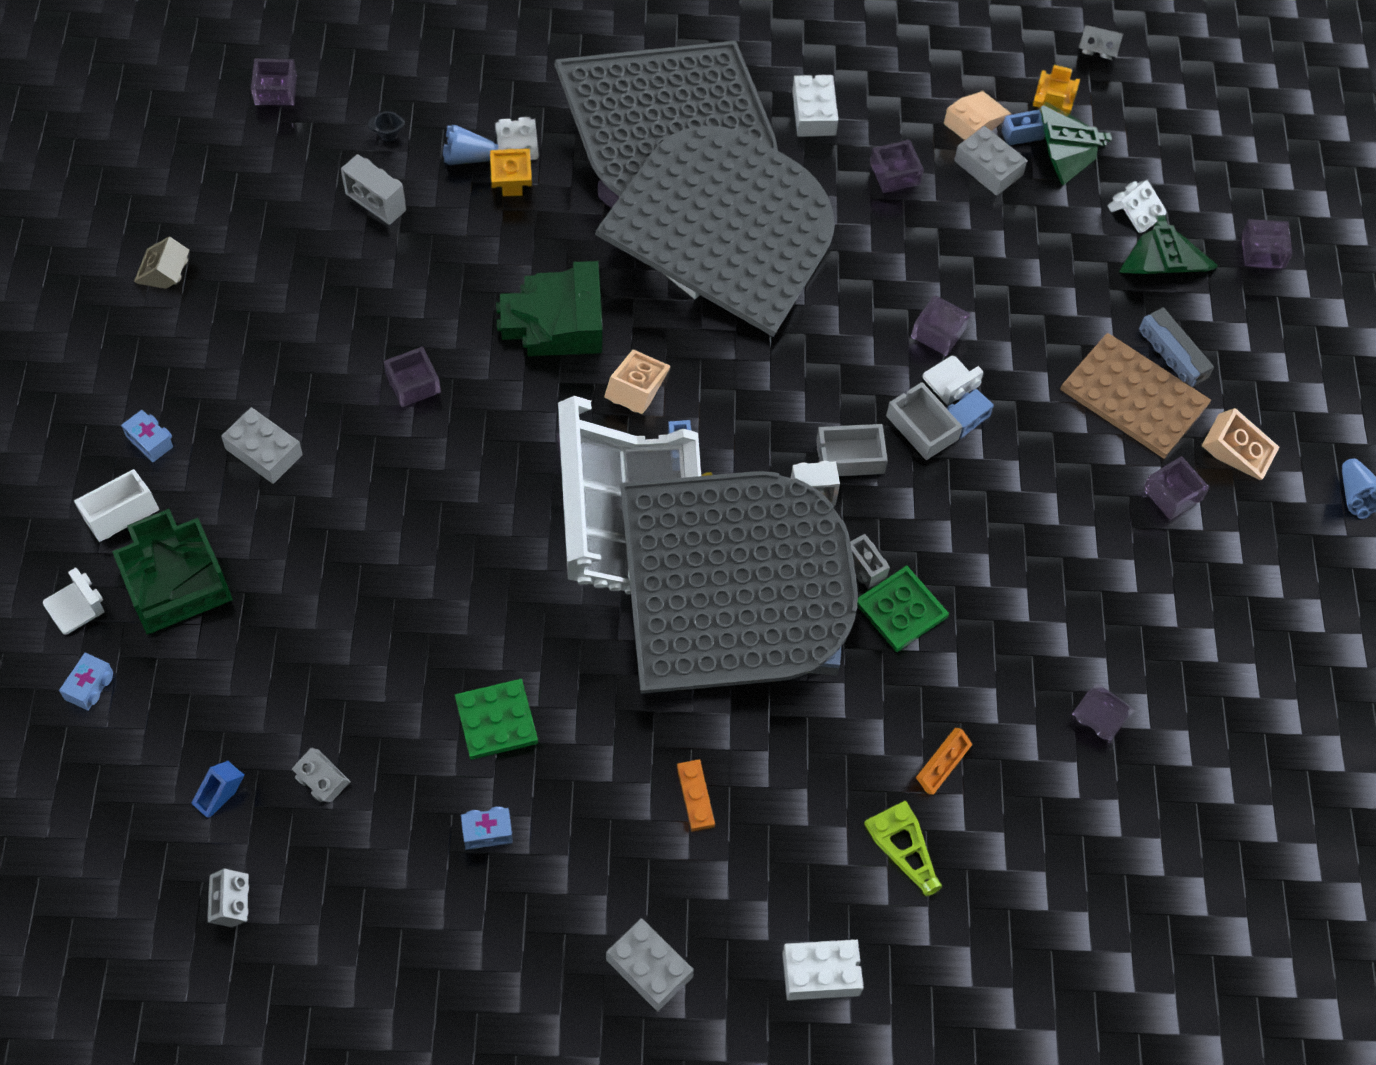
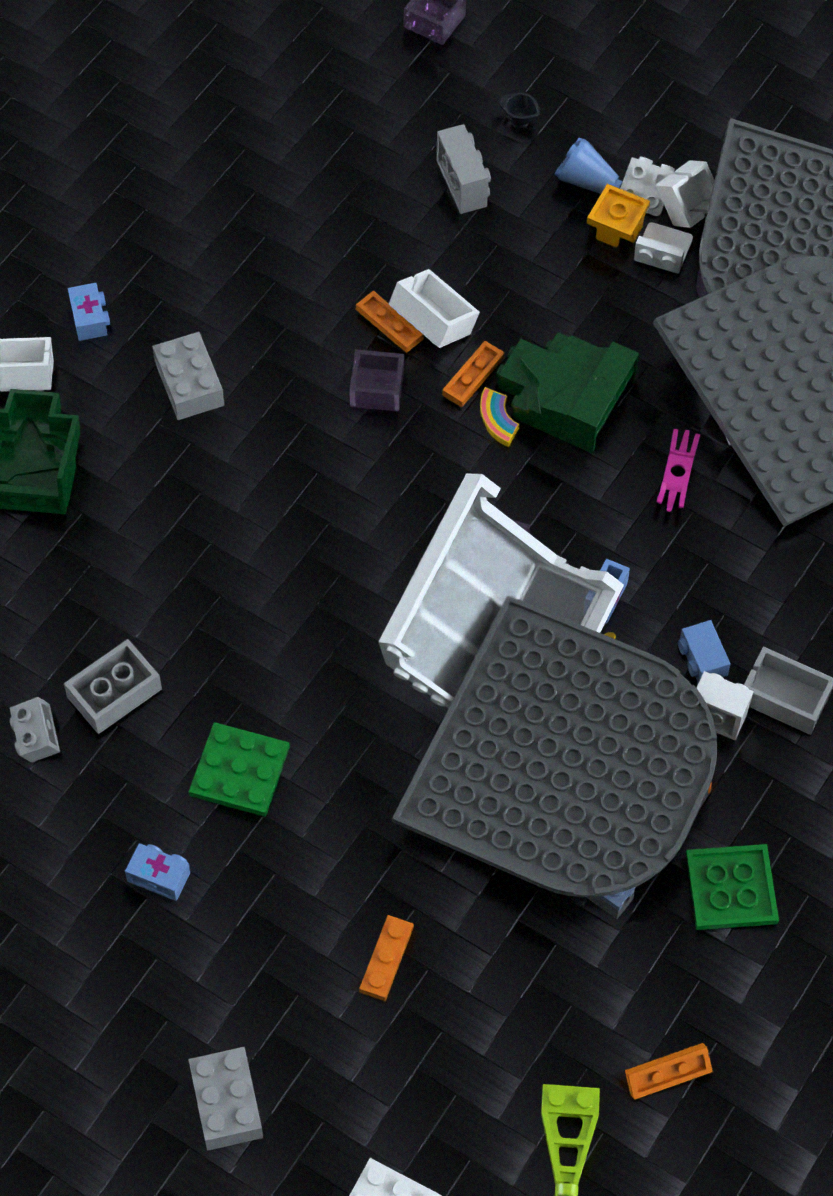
camera: 35 degrees right, 0 degrees up
dark tan slope [134,236,189,289] -> none
light nougat slope [604,350,670,414] -> none
light grey brick [850,534,890,589] -> none
none -> light grey brick [64,639,162,734]
none -> orange plate [356,291,424,353]
none -> white piece [389,269,480,348]
none -> orange plate [442,341,505,407]
none -> tile [480,387,519,447]
none -> white bracket [634,222,693,274]
none -> white piece [656,160,715,228]
none -> dark pink piece [657,429,700,512]
none -> medium blue brick [678,620,730,683]

